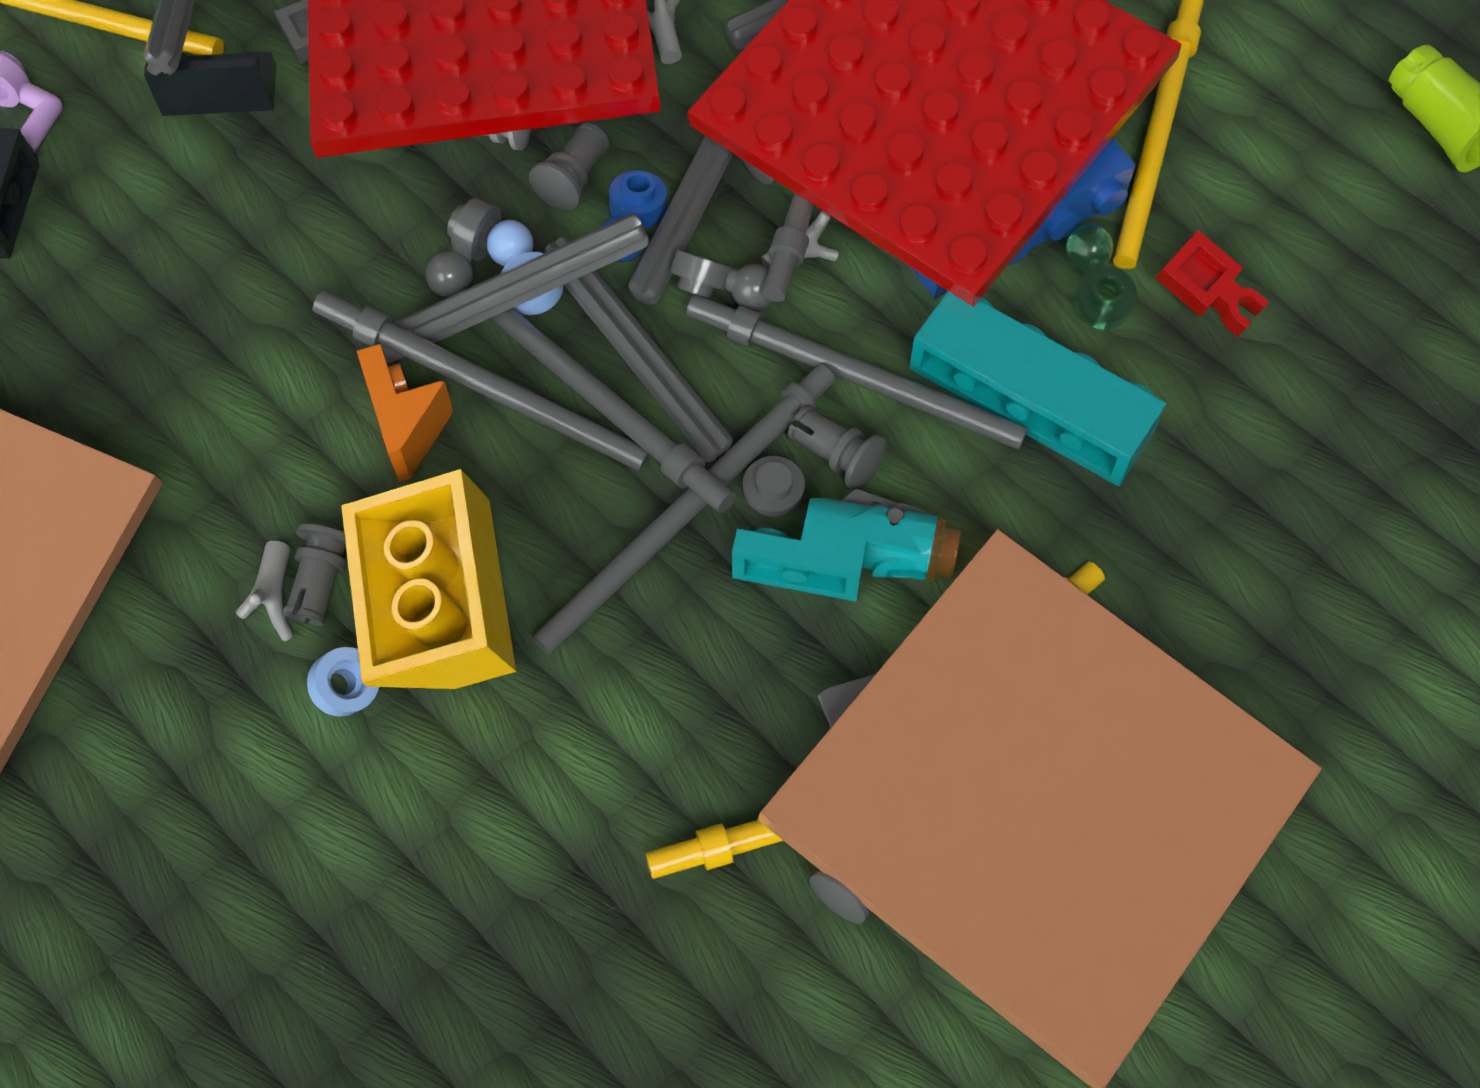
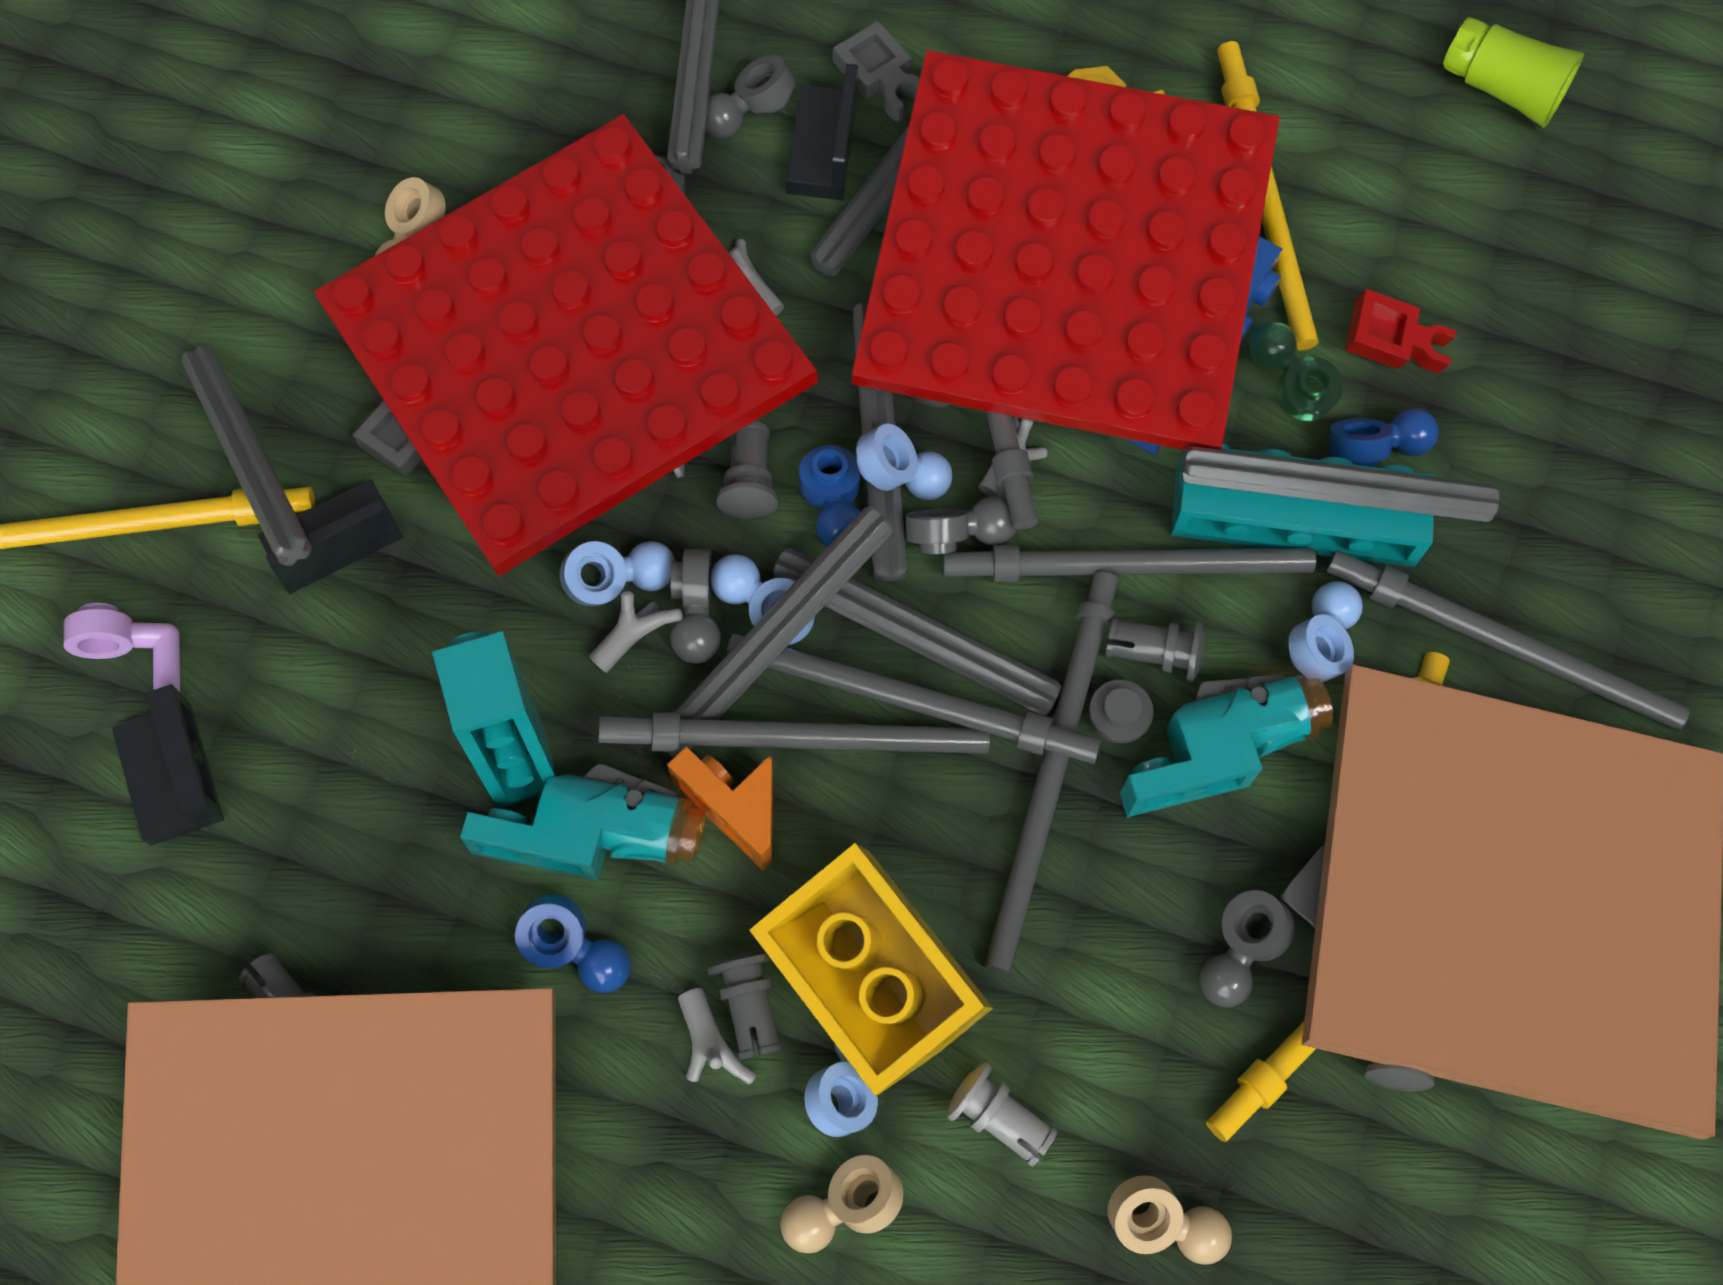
camera: 30 degrees left, 5 degrees up
none -> teal brick [432,631,557,809]
none -> teal plate [460,764,706,881]
none -> blue plate [515,895,631,993]
none -> light blue plate [560,541,675,606]
none -> light grey bar [589,591,683,673]
none -> tan plate [780,1155,904,1254]
none -> light blue plate [856,423,952,500]
none -> light grey pin [946,1061,1058,1167]
none -> tan plate [1108,1176,1232,1265]
none -> dark grey axle [1182,446,1500,522]
none -> dark grey plate [1199,890,1295,1008]
none -> light blue plate [1289,581,1363,683]
none -> dark grey bar [1326,549,1690,731]
none -> blue plate [1329,408,1439,467]

